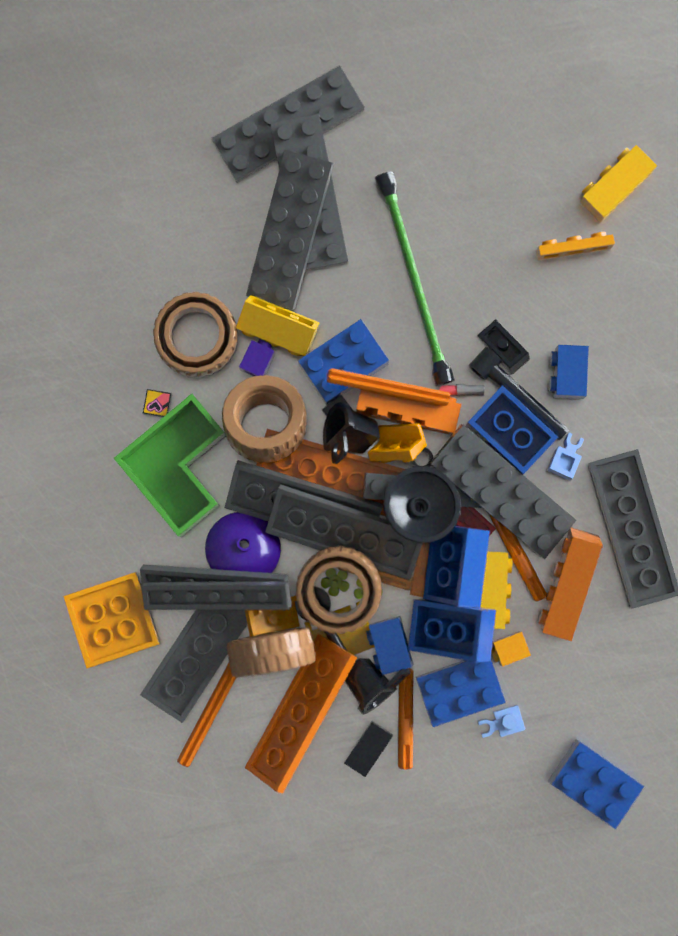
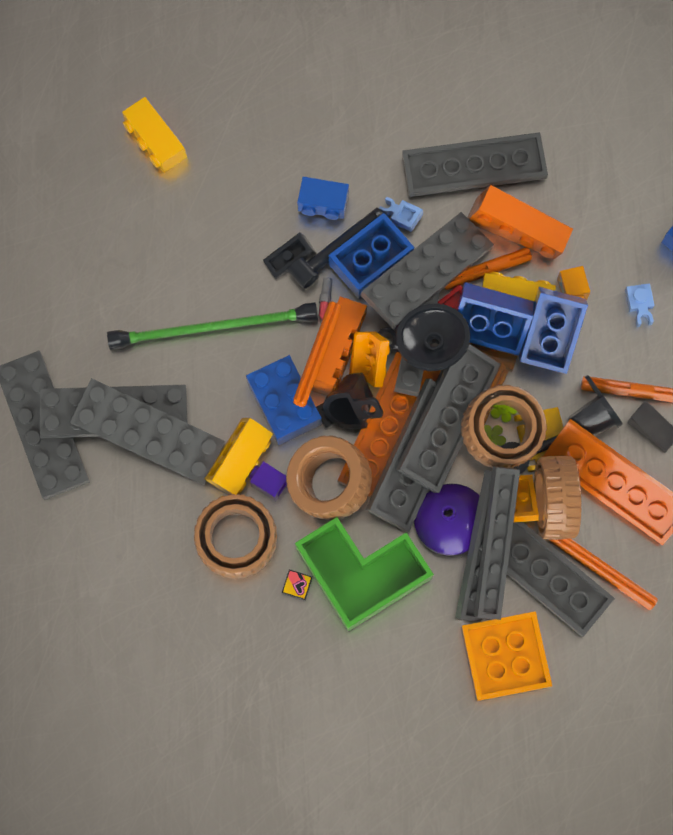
camera: 85 degrees left, 10 degrees down
blue brick [366,616,414,675] -> none
blue brick [415,660,506,727] -> none
light orange plate [536,232,615,260] -> none

